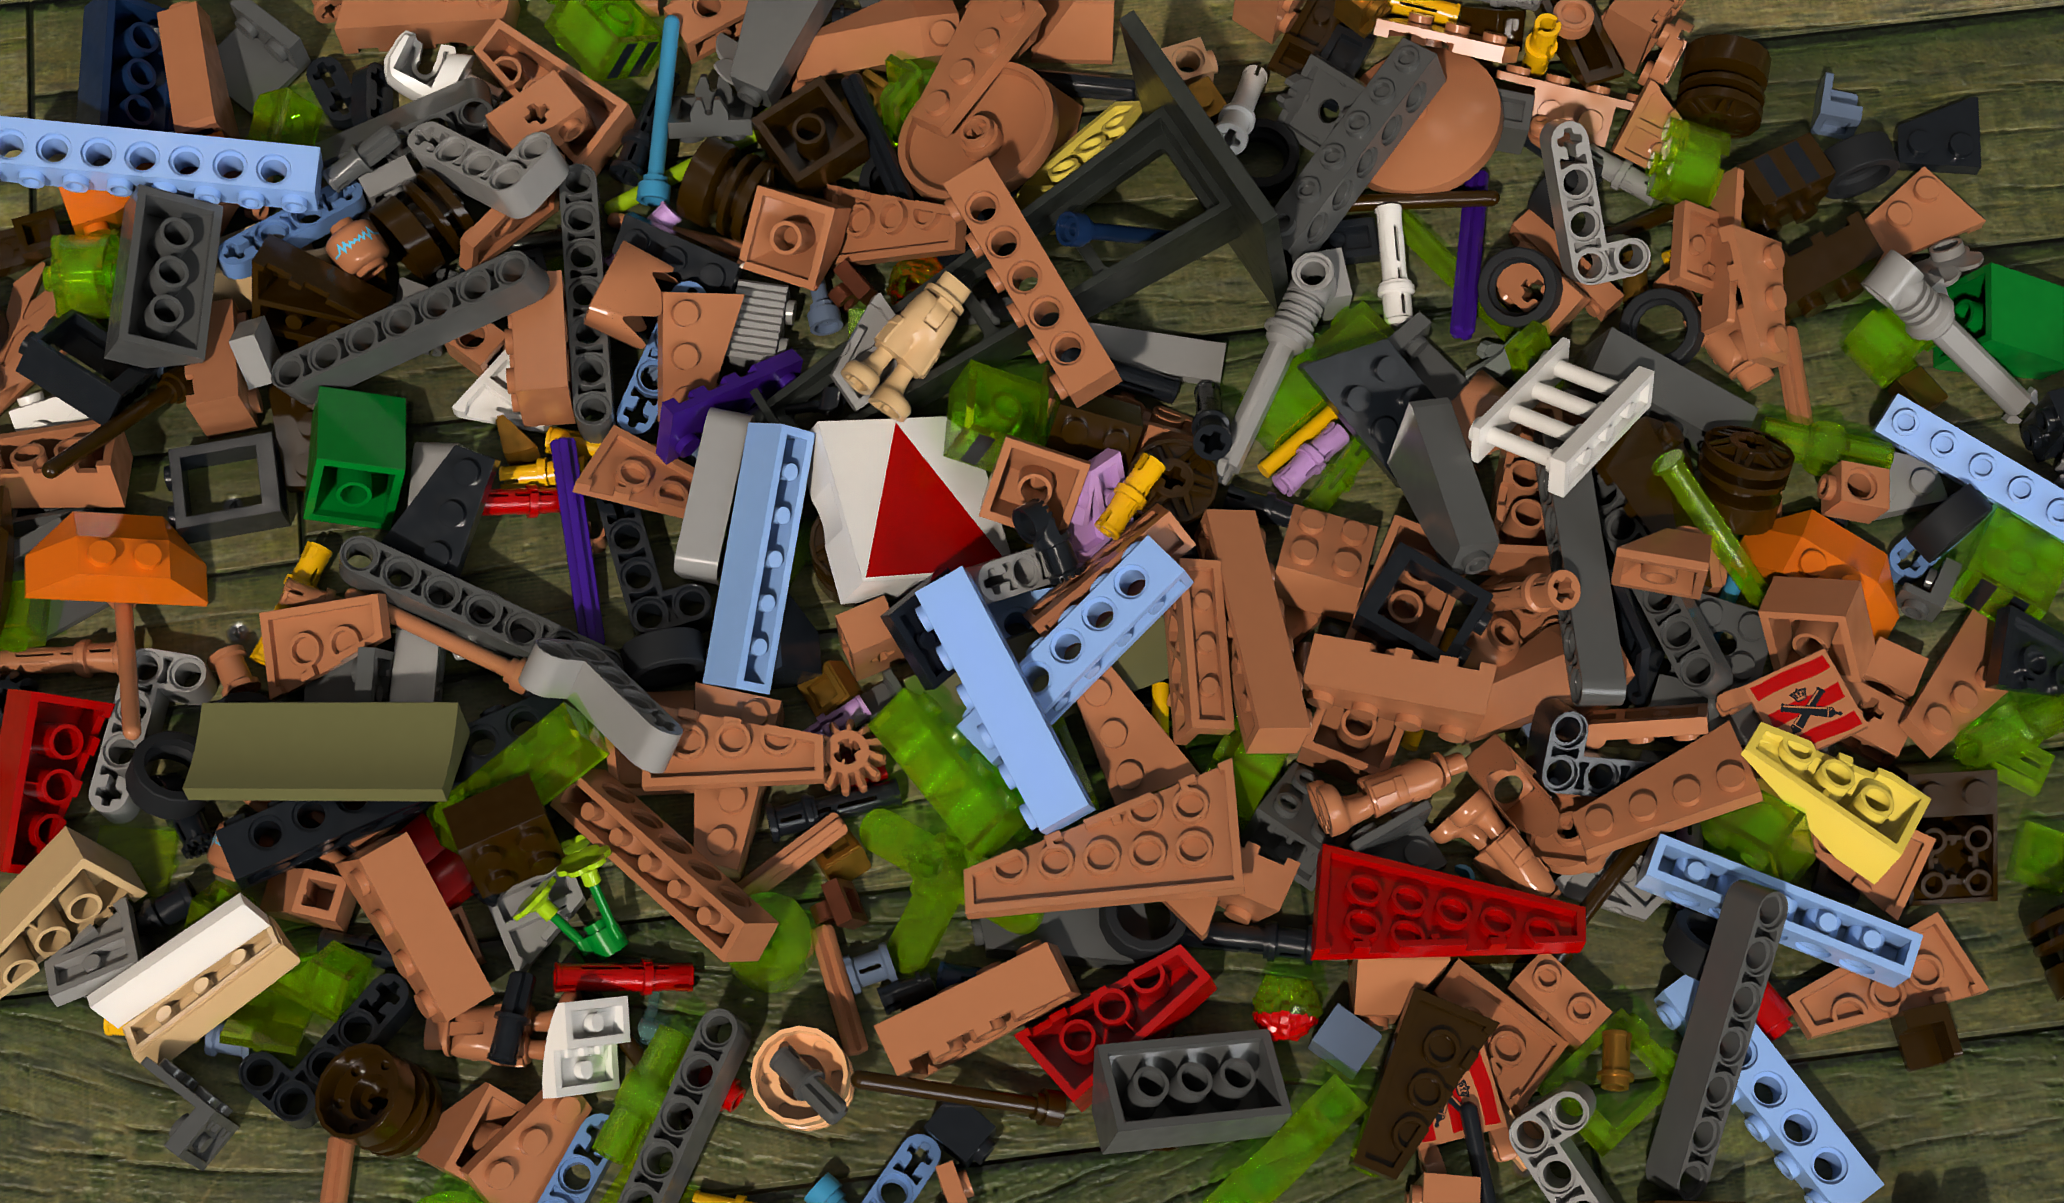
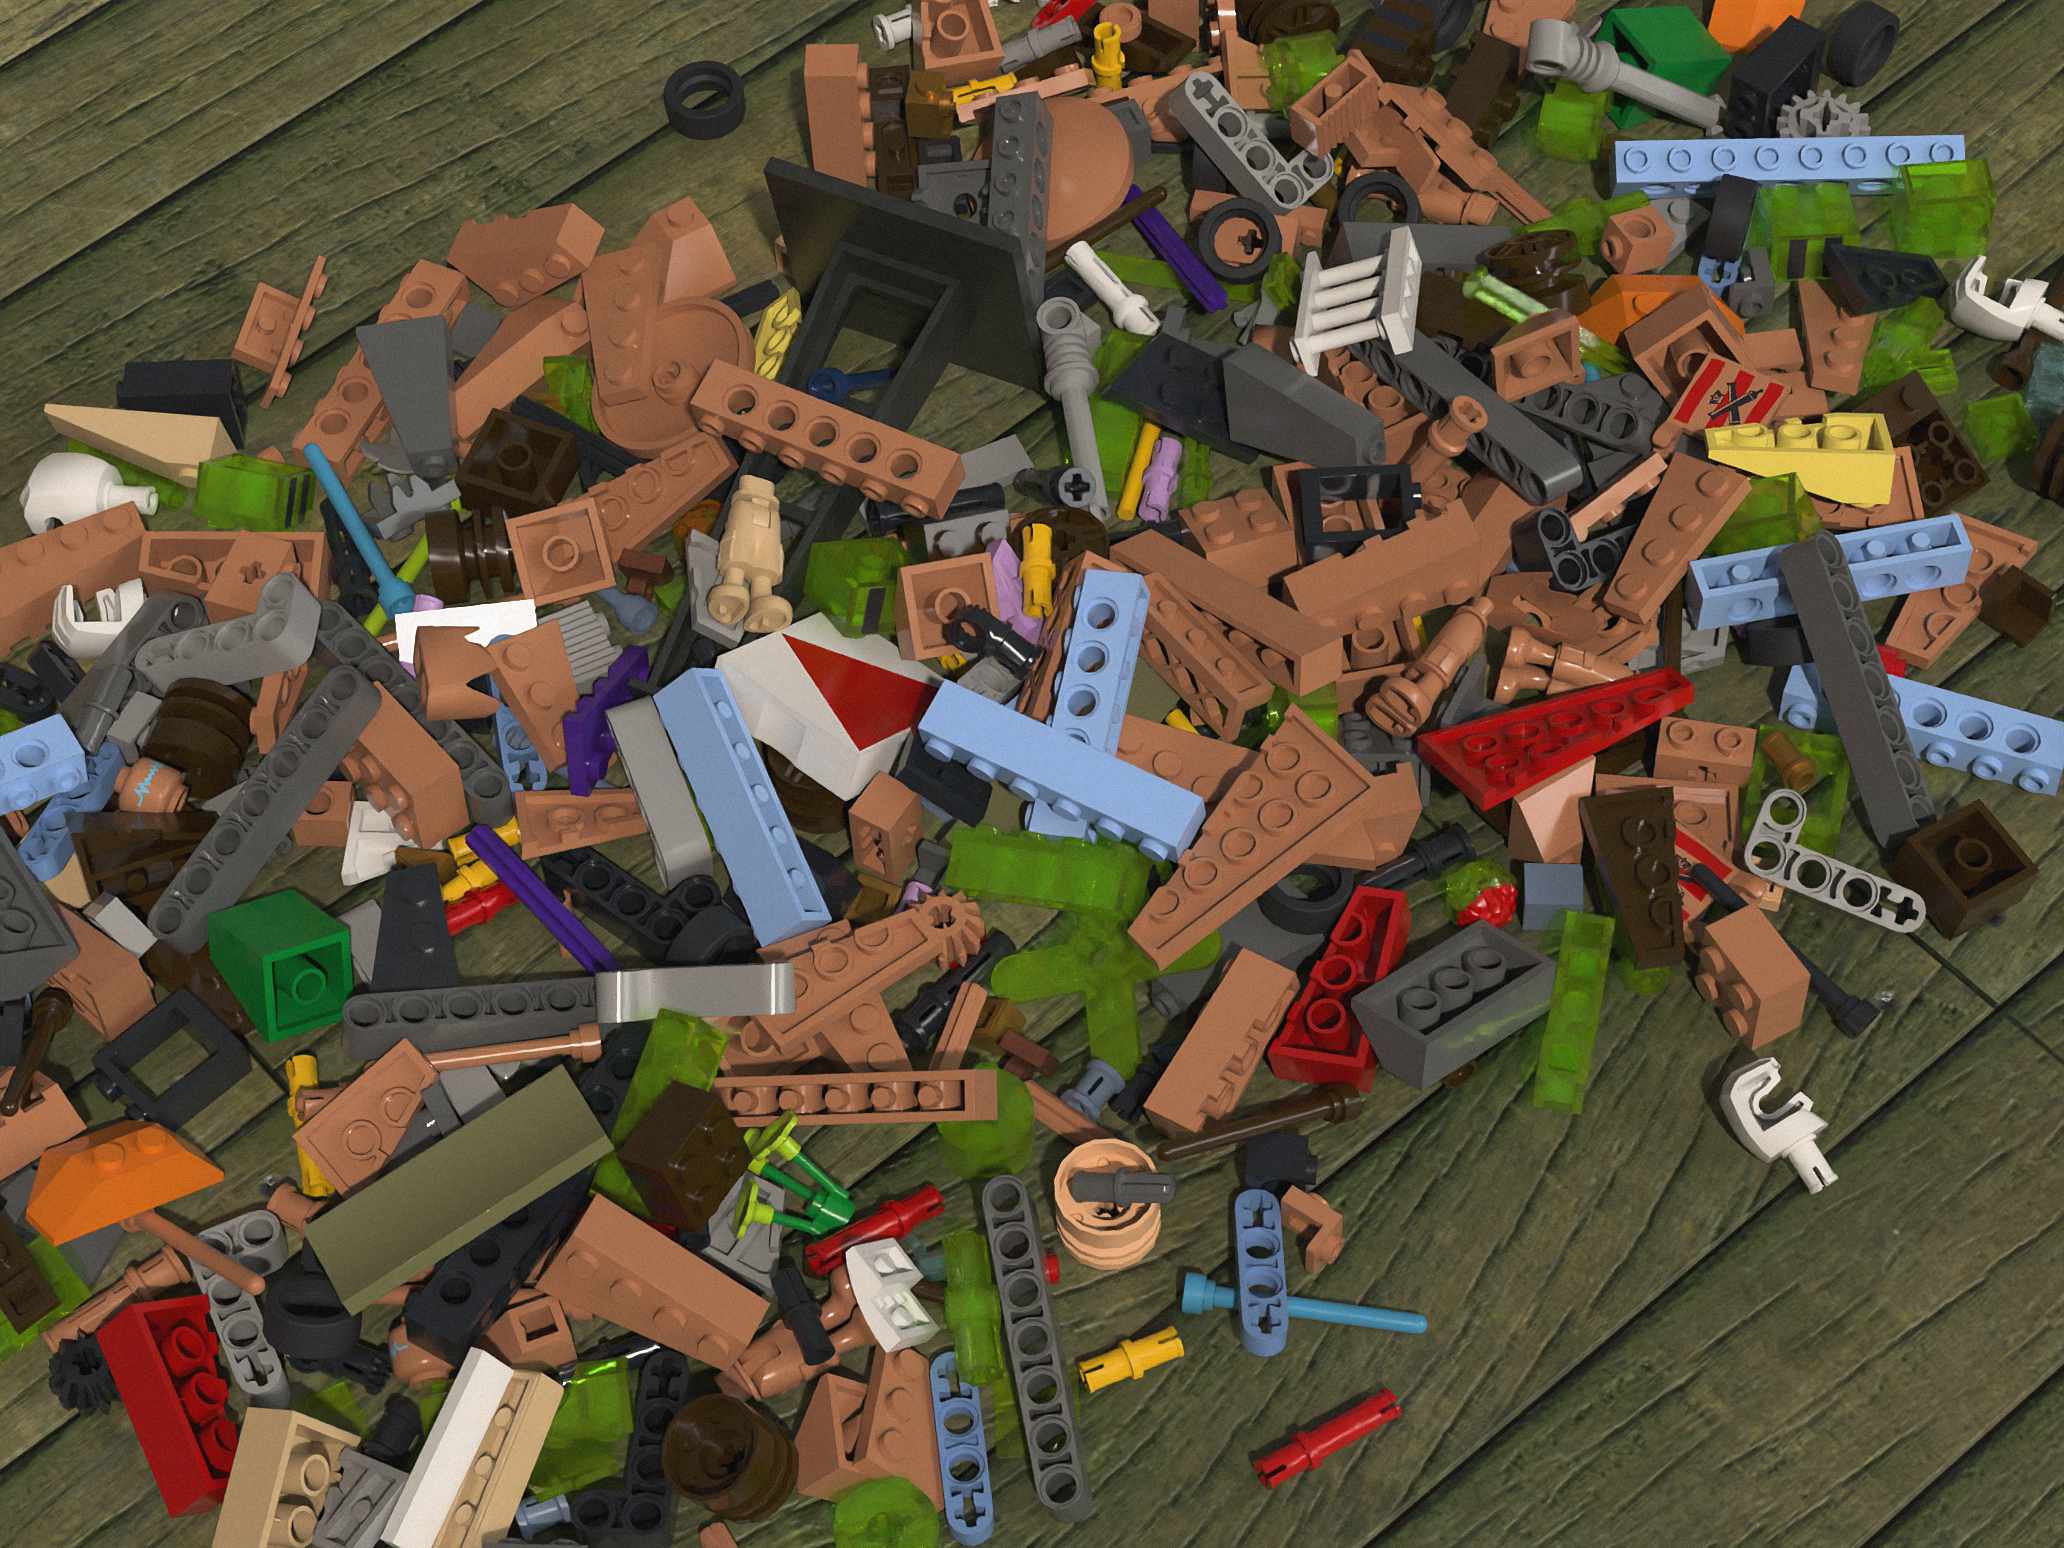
camera: 30 degrees left, 15 degrees down
none -> nougat brick [1288,55,1379,159]

